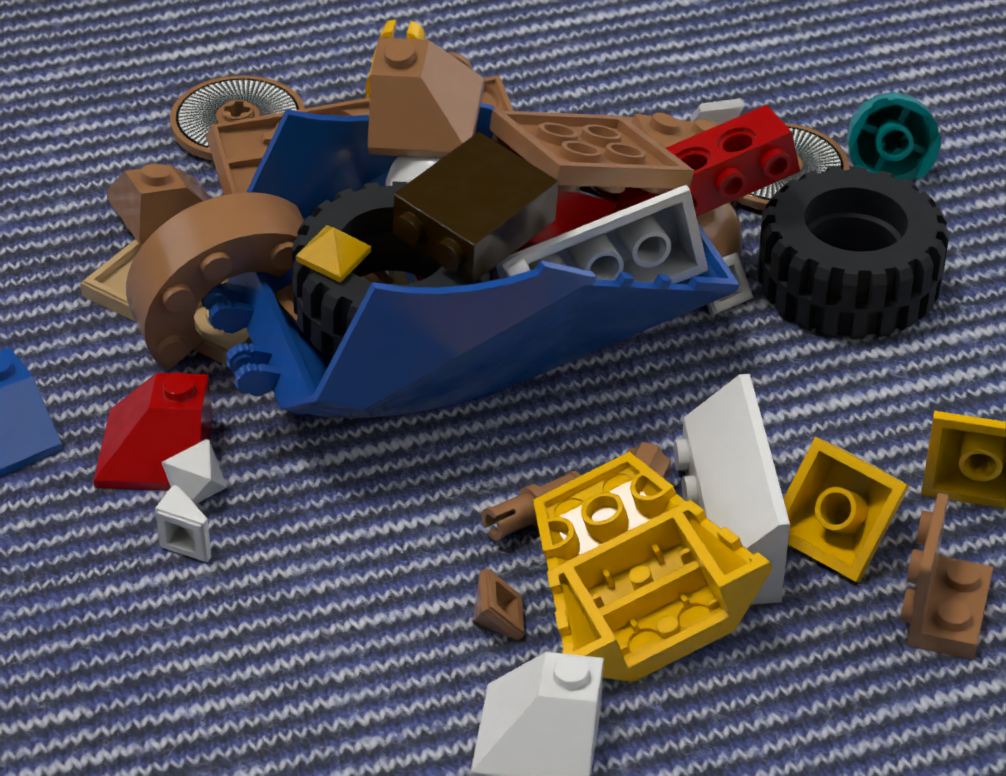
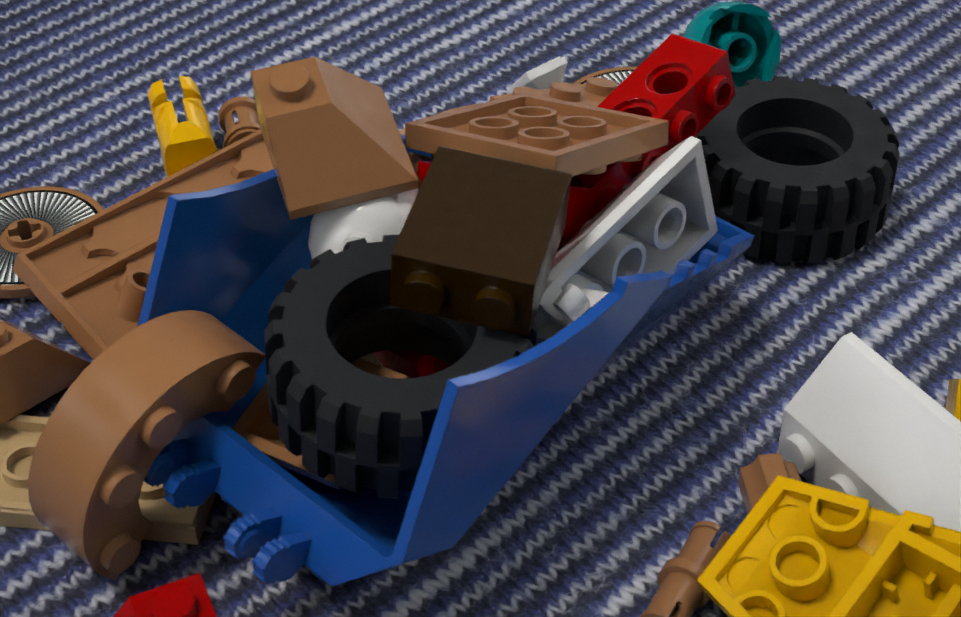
camera: 25 degrees left, 0 degrees up
yellow slope [296,225,371,283] -> none

